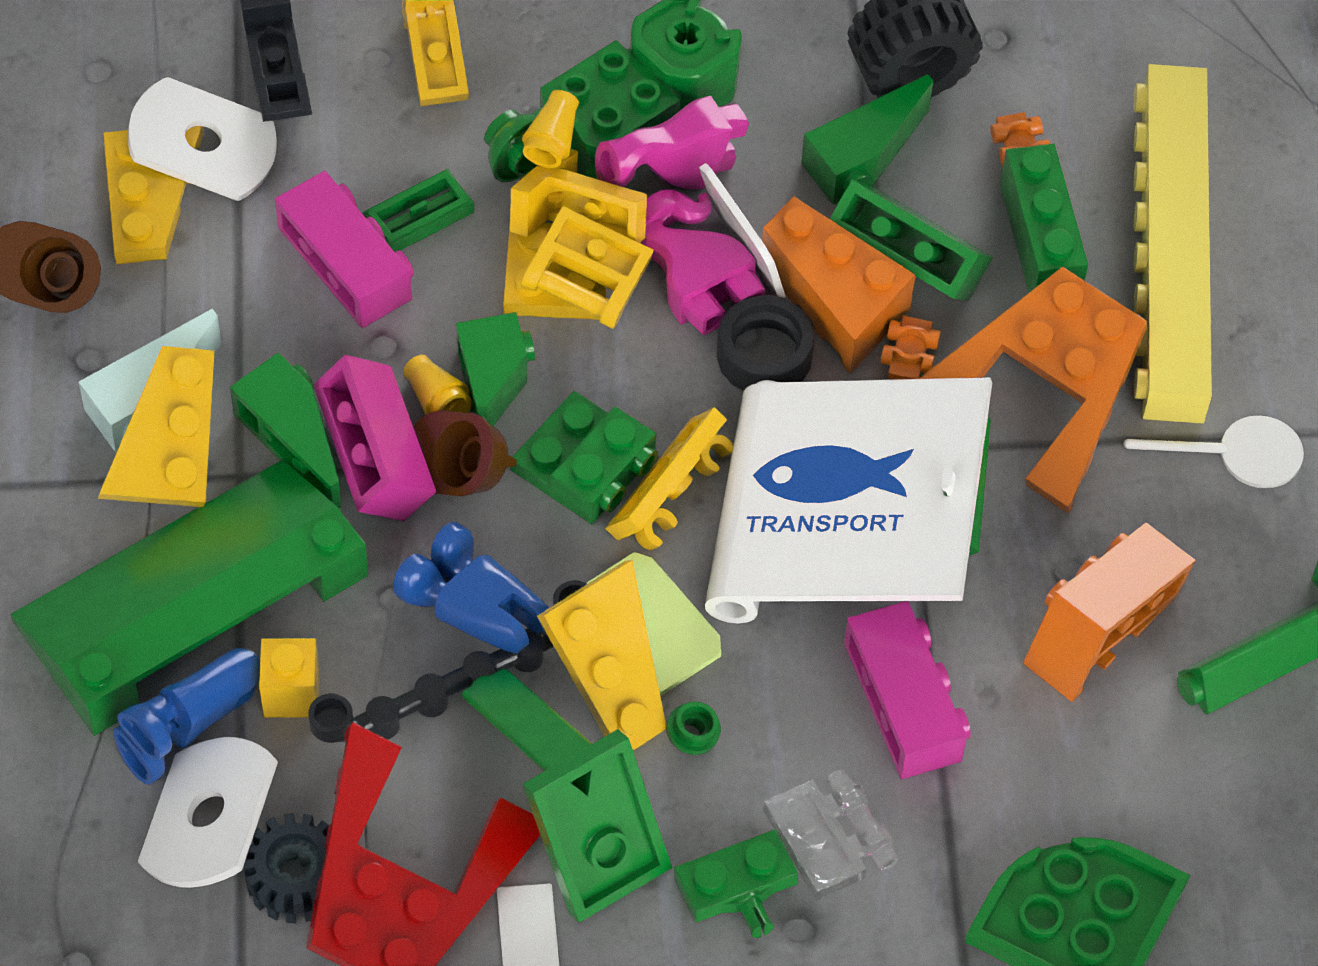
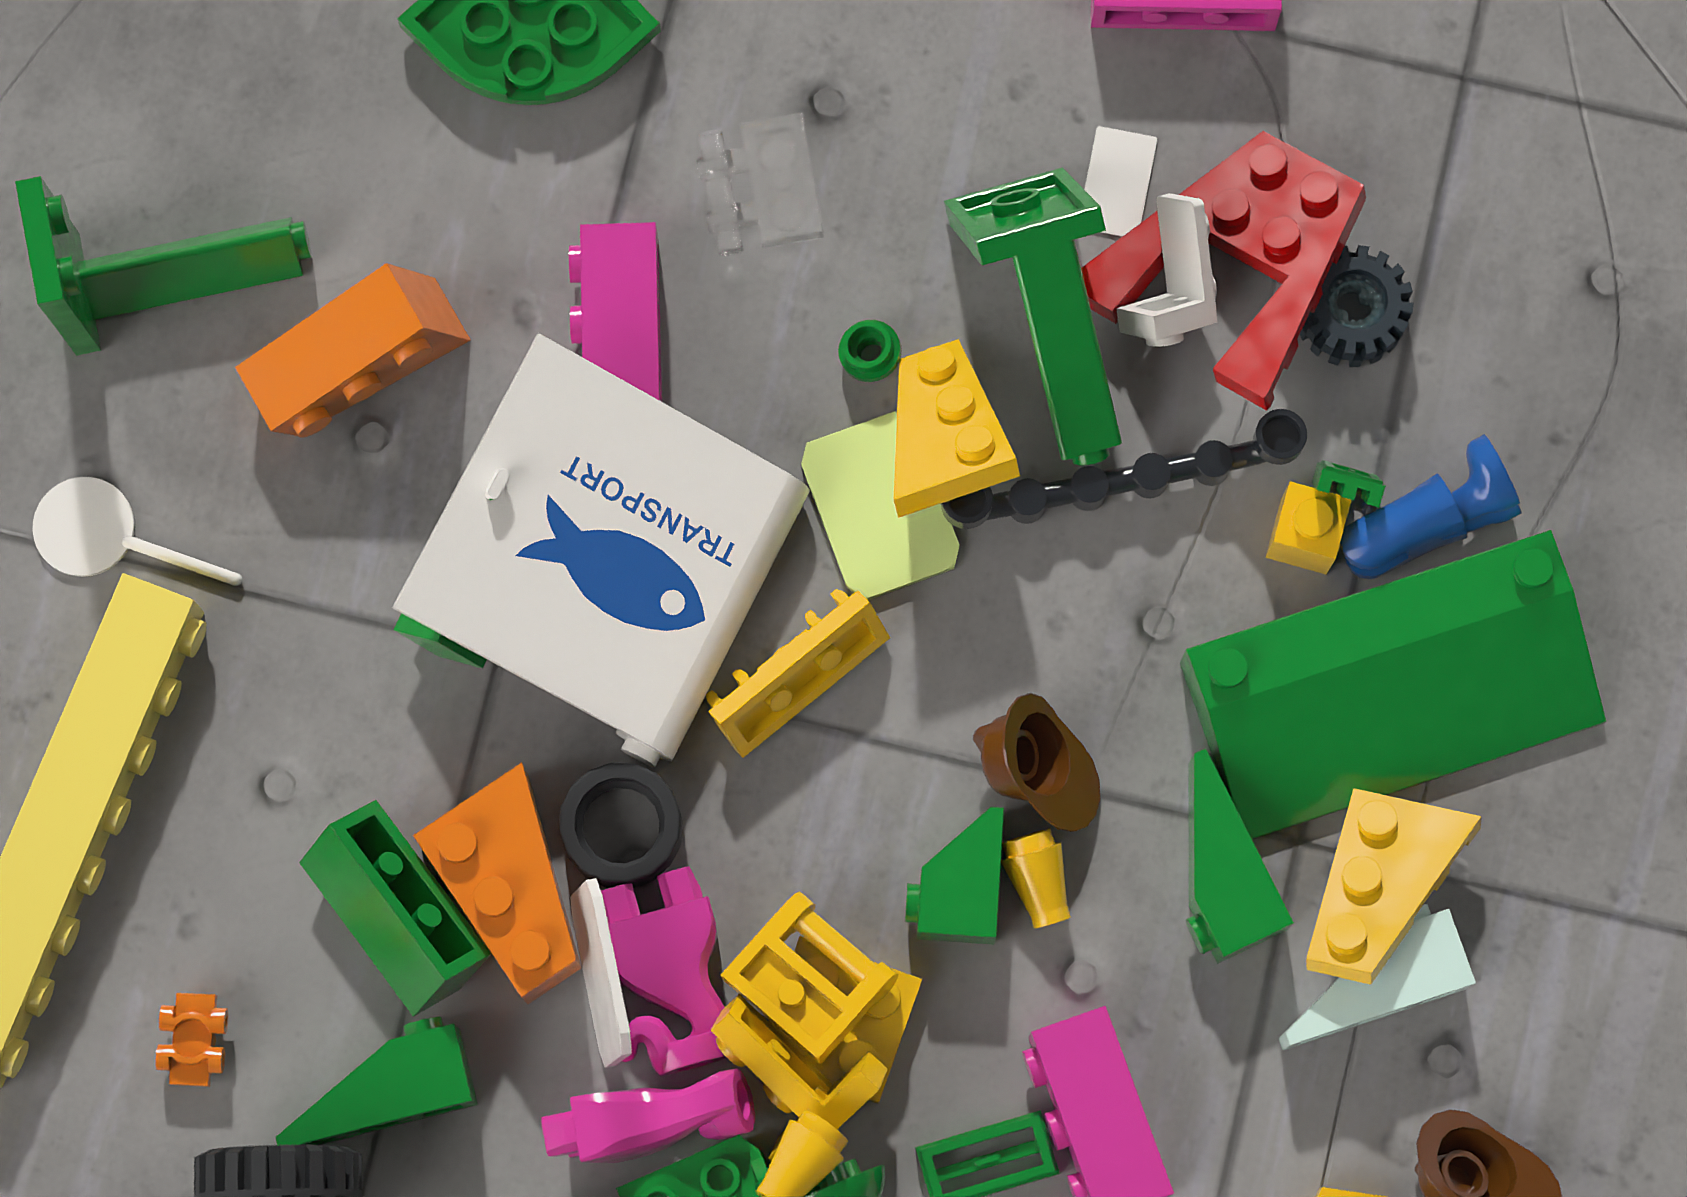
camera: 160 degrees left, 20 degrees up
white piece [138,737,278,888] -> none
dark pink brick [313,355,437,521] -> none
blue piece [393,522,549,654] -> none
green plate [510,390,658,525] -> none
green plate [674,829,798,938] -> none
orange piece [880,315,941,380] -> none
orange wing [919,267,1147,514] -> none
green brick [1000,143,1088,293] -> none
none -> white bracket [1117,193,1218,346]
none -> green tile [1312,460,1386,507]

